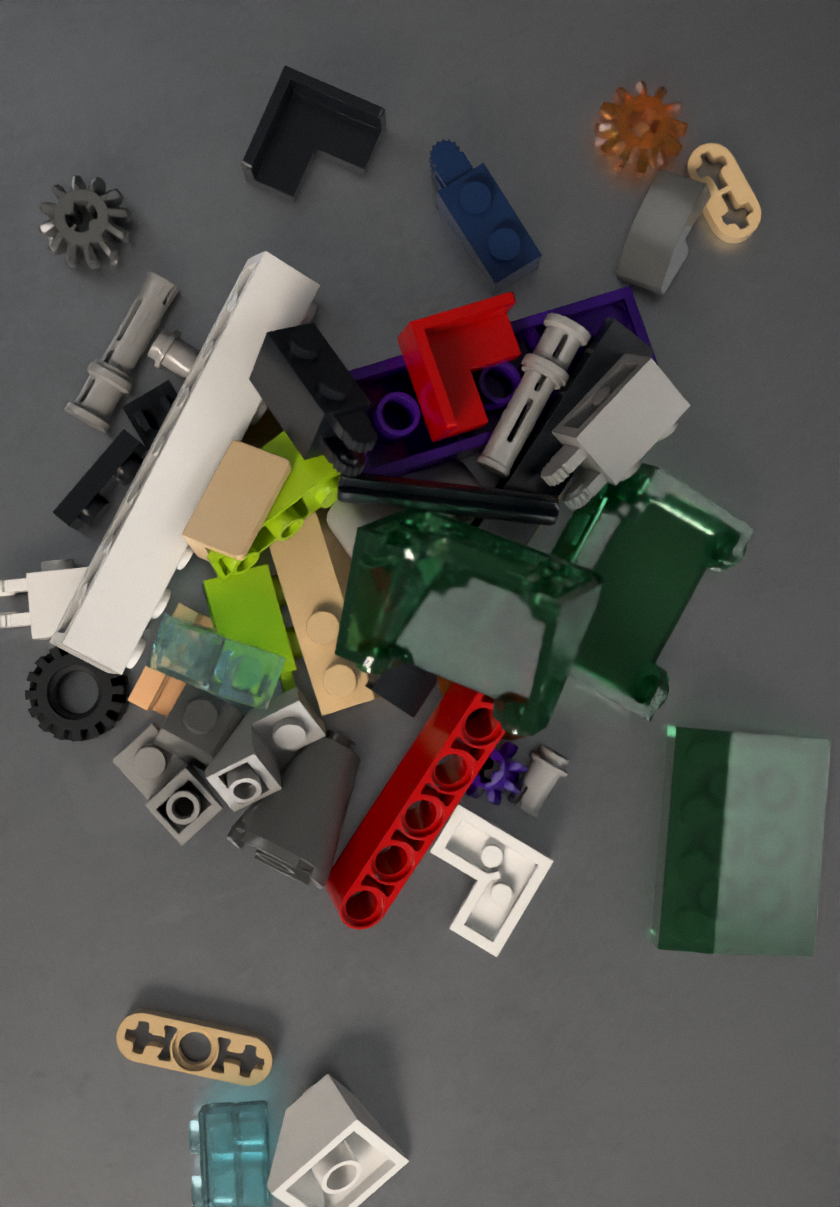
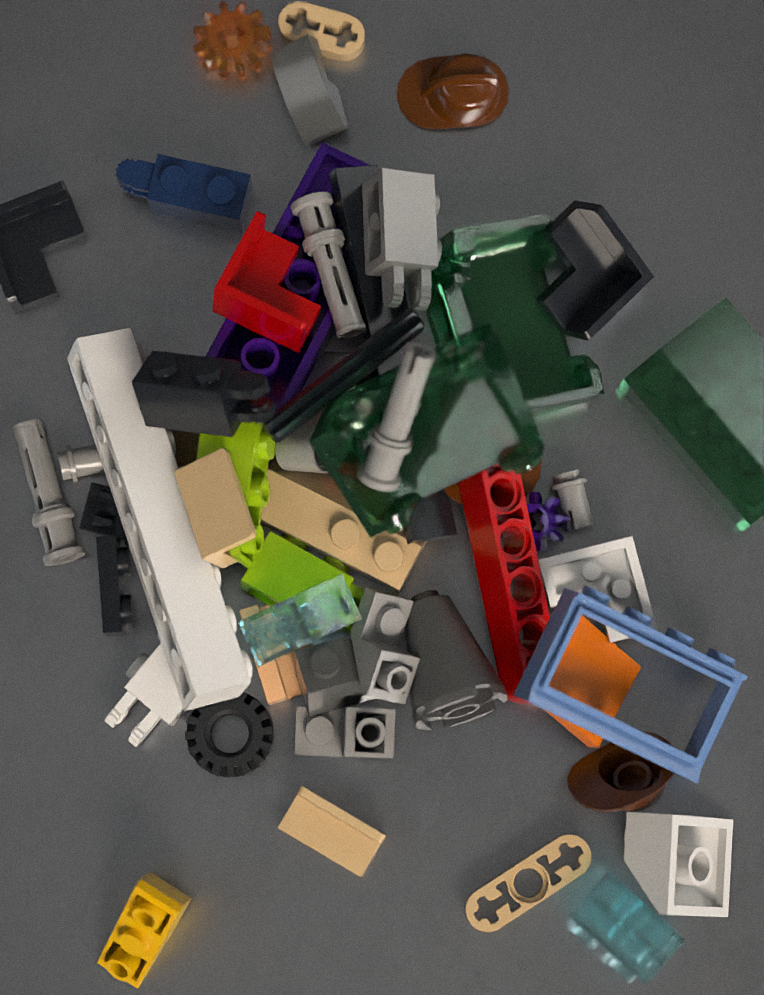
camera: 45 degrees left, 5 degrees down
none -> tan panel [278,786,386,877]
none -> light grey pin [357,343,436,492]
none -> reddish brown piece [397,53,509,130]
none -> medium blue window [514,585,748,783]
none -> black panel [535,200,654,341]
none -> orange tile [545,615,641,748]
none -> reddish brown piece [567,731,674,812]

